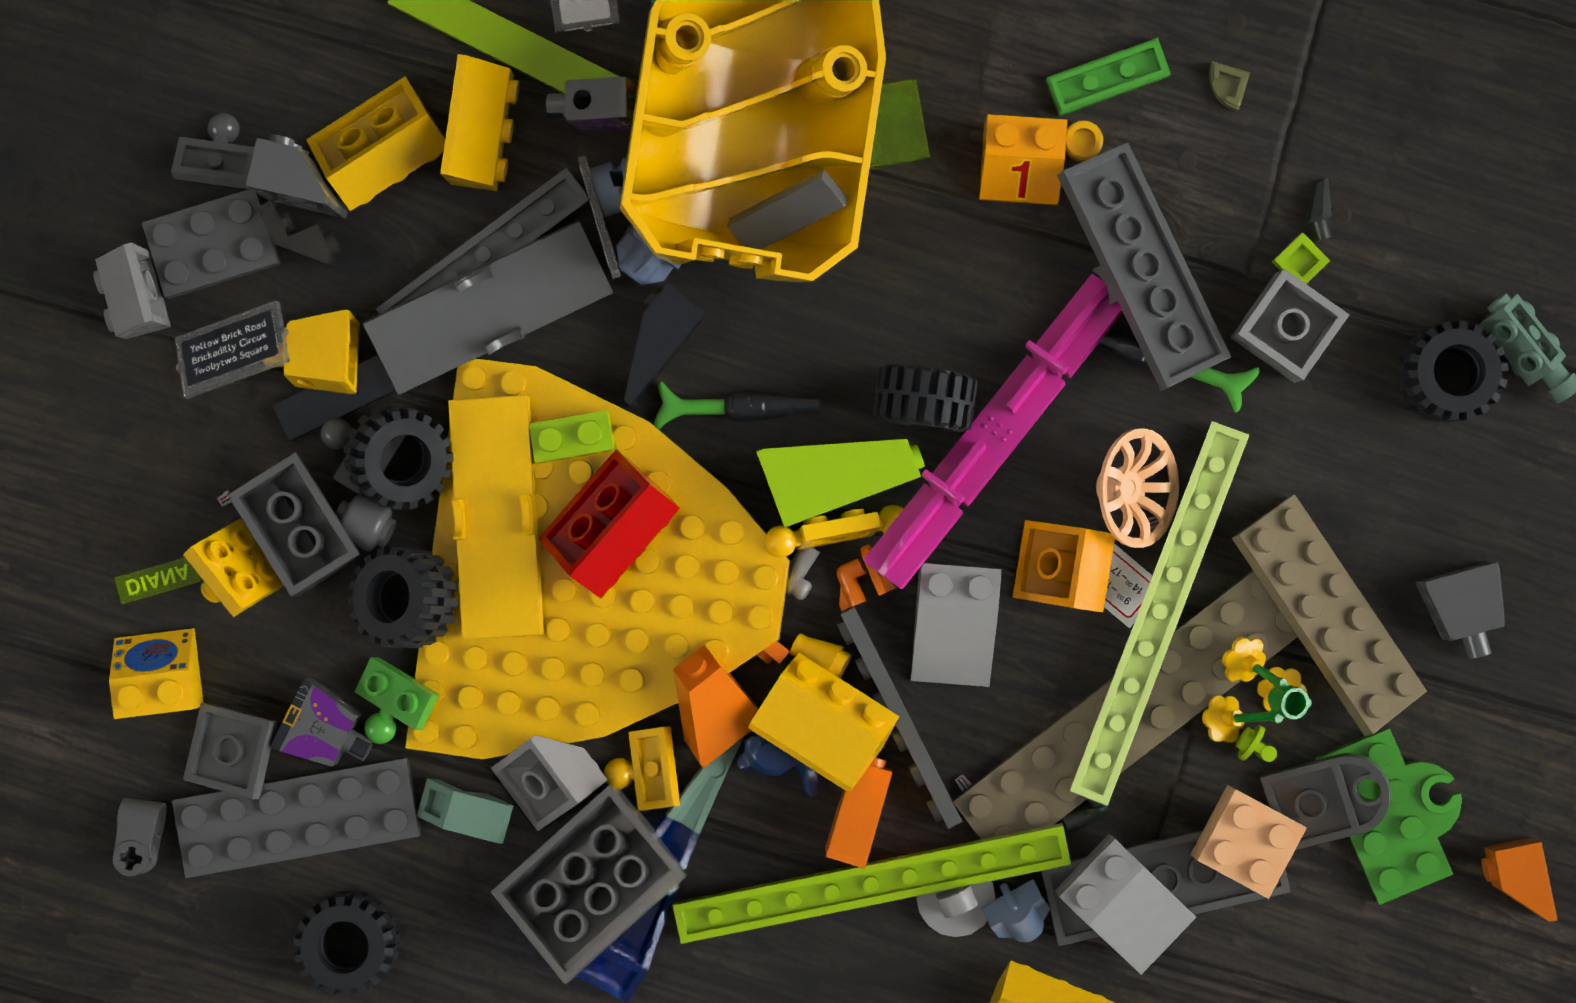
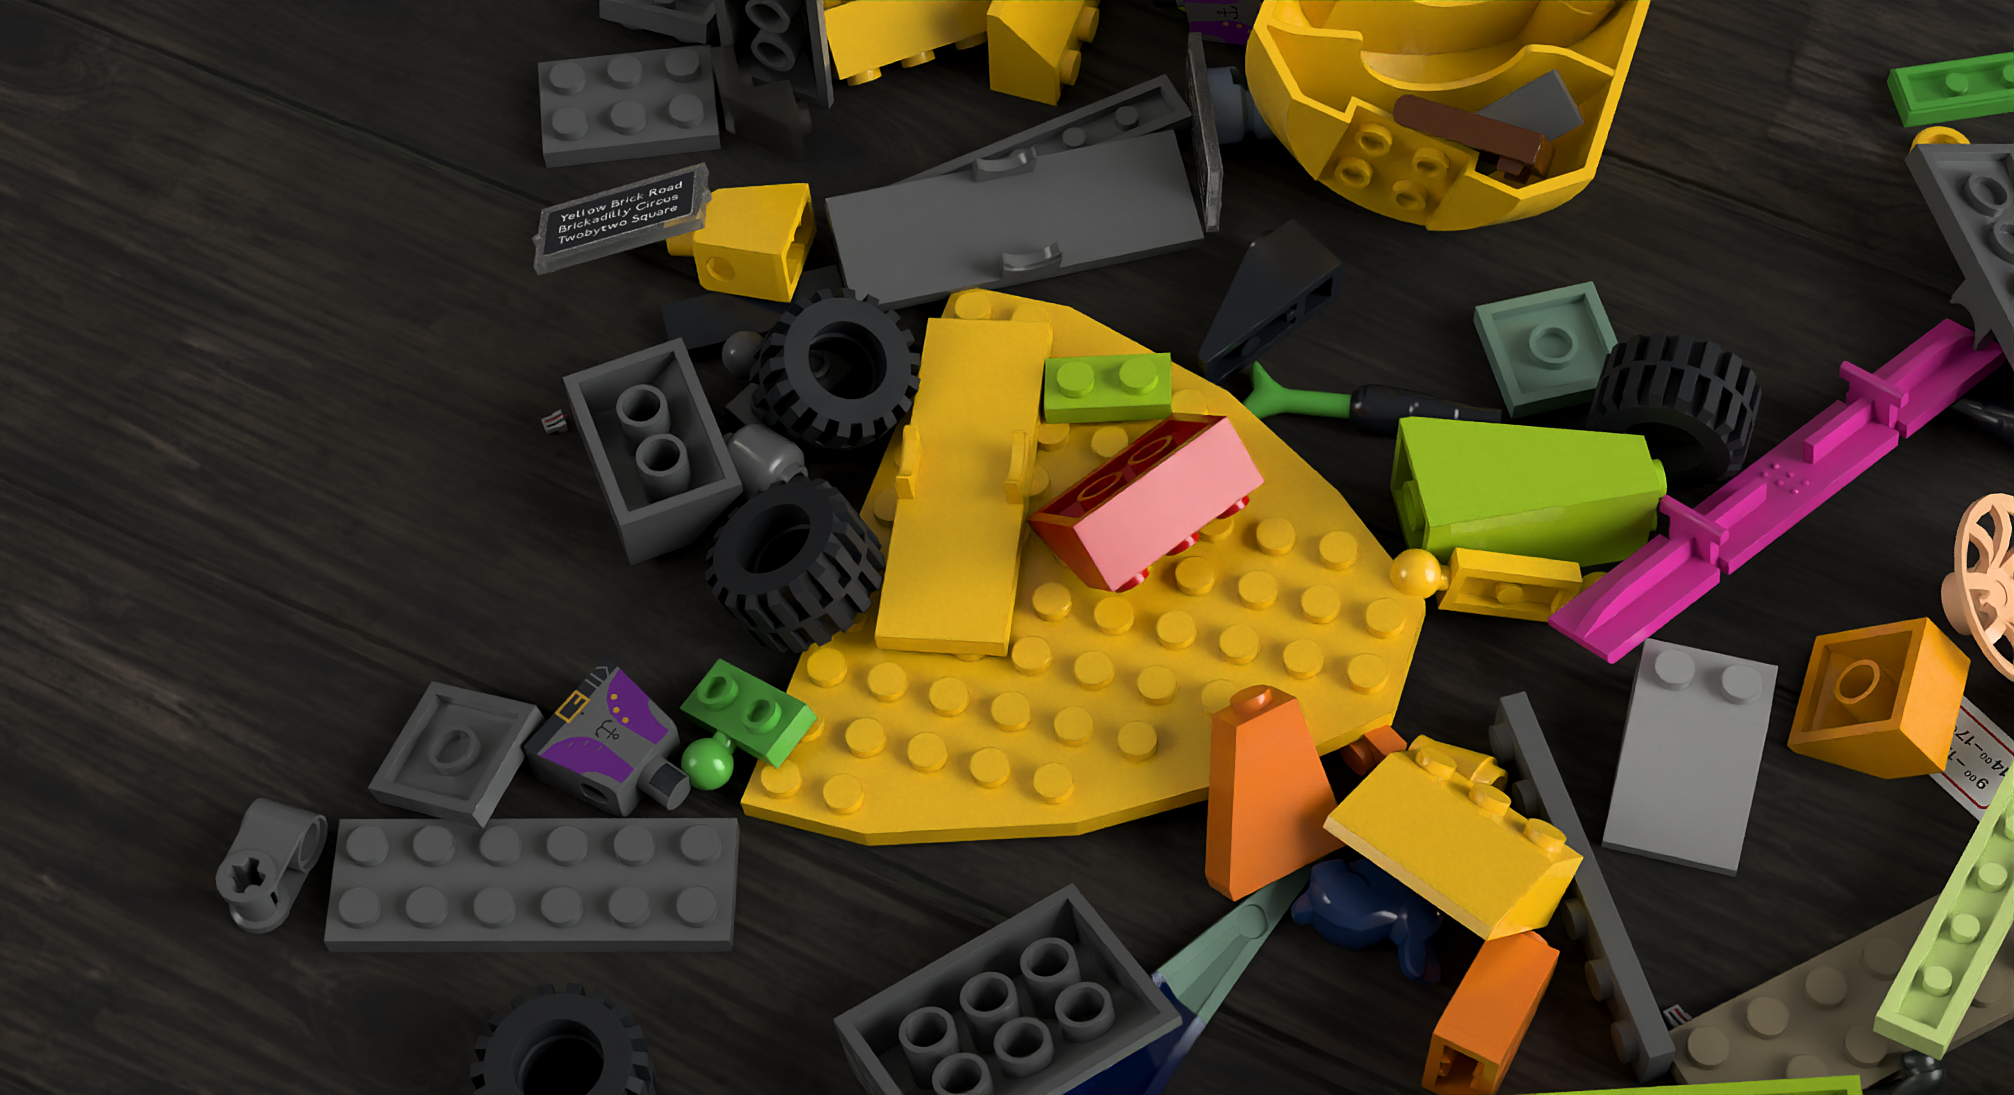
camera: 15 degrees right, 30 degrees down
light grey slope [93,243,171,339] -> none
yellow slope [109,628,204,719] -> none
clear neon green sticker [114,558,201,604] -> none
yellow plate [183,518,284,617] -> none
sand green slope [417,778,513,844] -> none
light grey slope [491,735,607,831] -> none
yellow plate [604,727,680,811] -> none
sand blue piece [616,225,682,285] -> none
light grey arm [786,547,820,600] -> none
orange piece [836,544,897,611] -> none
clear neon green plate [869,79,930,169] -> none
light orange slope [979,114,1067,205] -> none
none -> reddish brown container [1393,95,1555,184]
none -> sand green plate [1473,281,1618,420]

